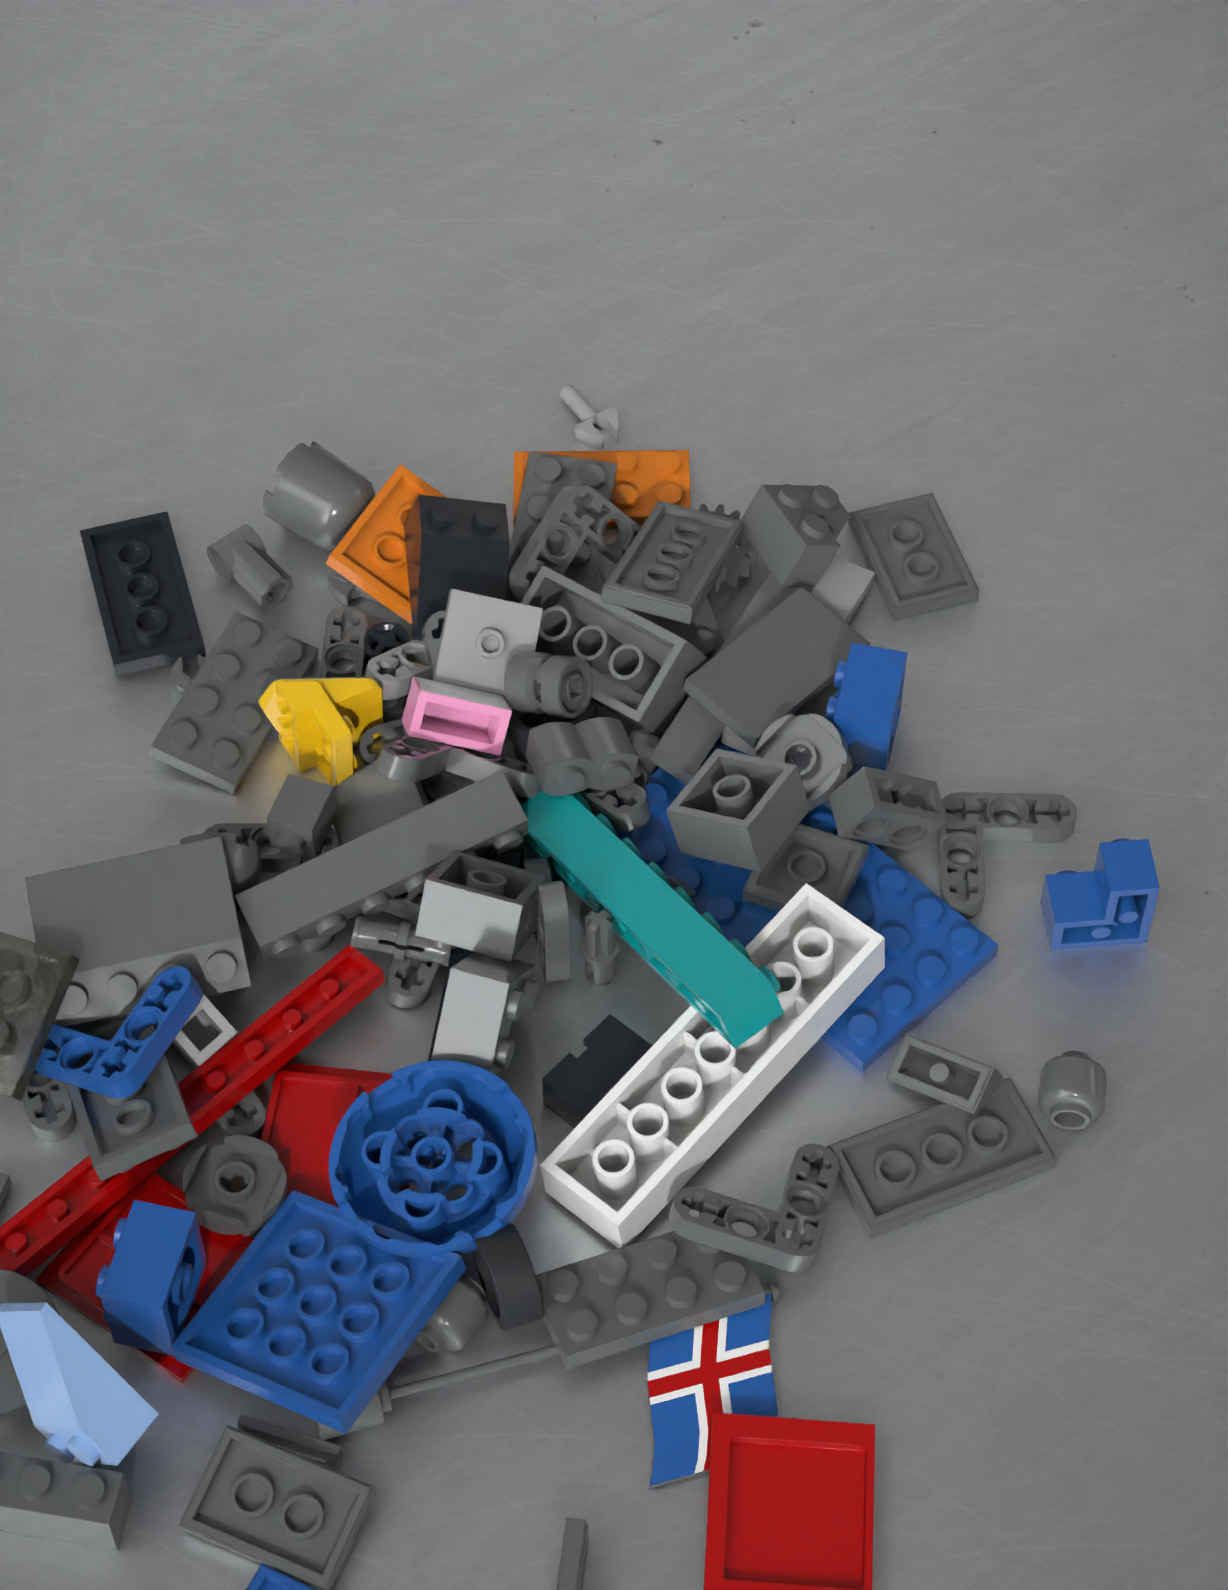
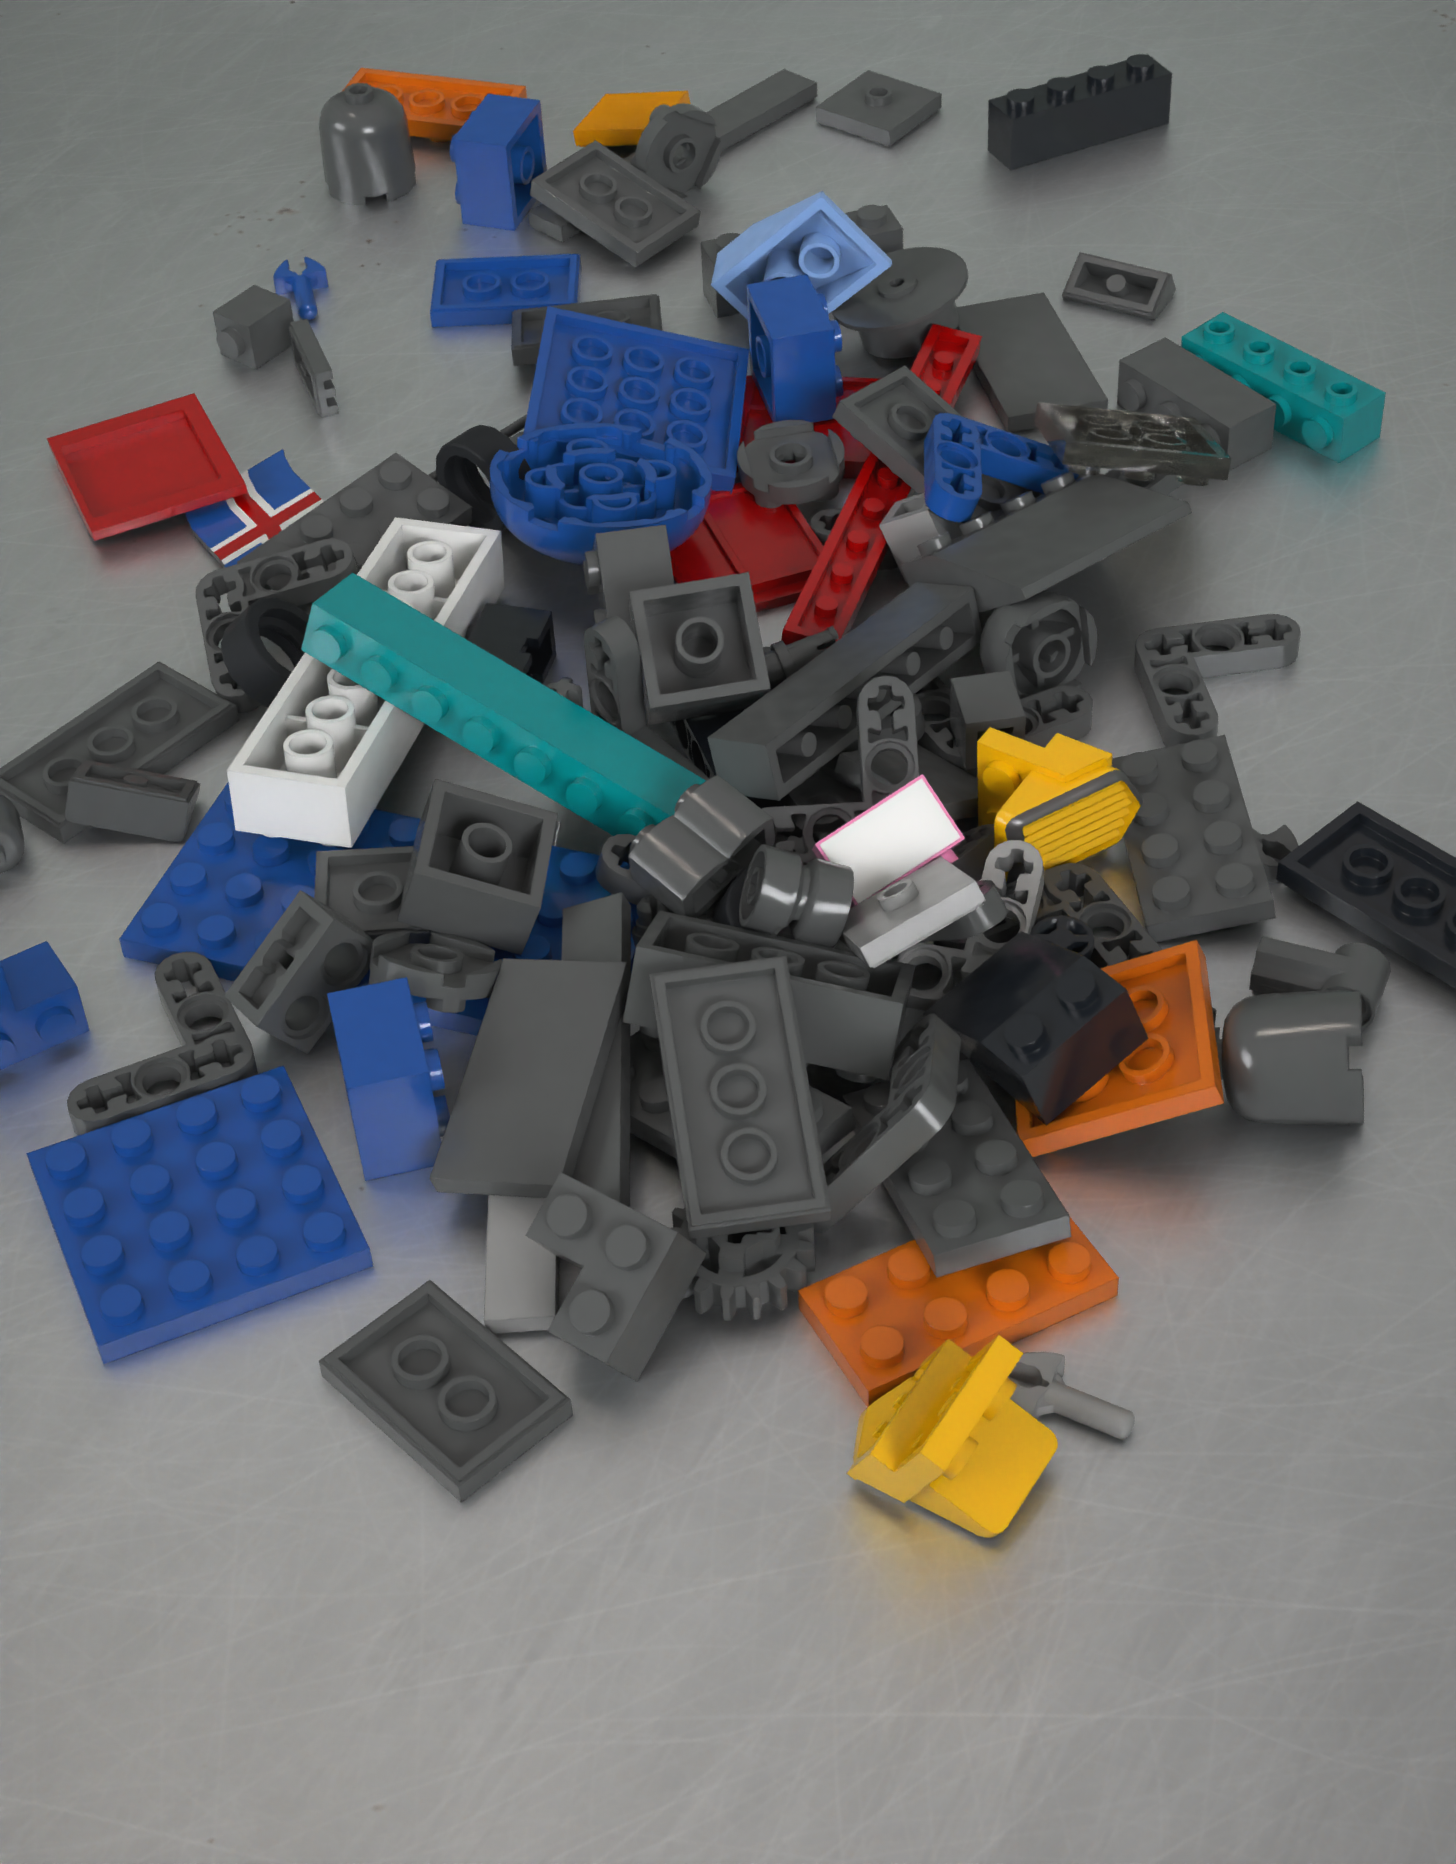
camera: 155 degrees right, 10 degrees down
none -> blue plate [26,1065,373,1365]
none -> black tyre [221,598,309,708]
none -> yellow piece [846,1335,1058,1538]
none -> dark grey beam [1134,614,1301,747]

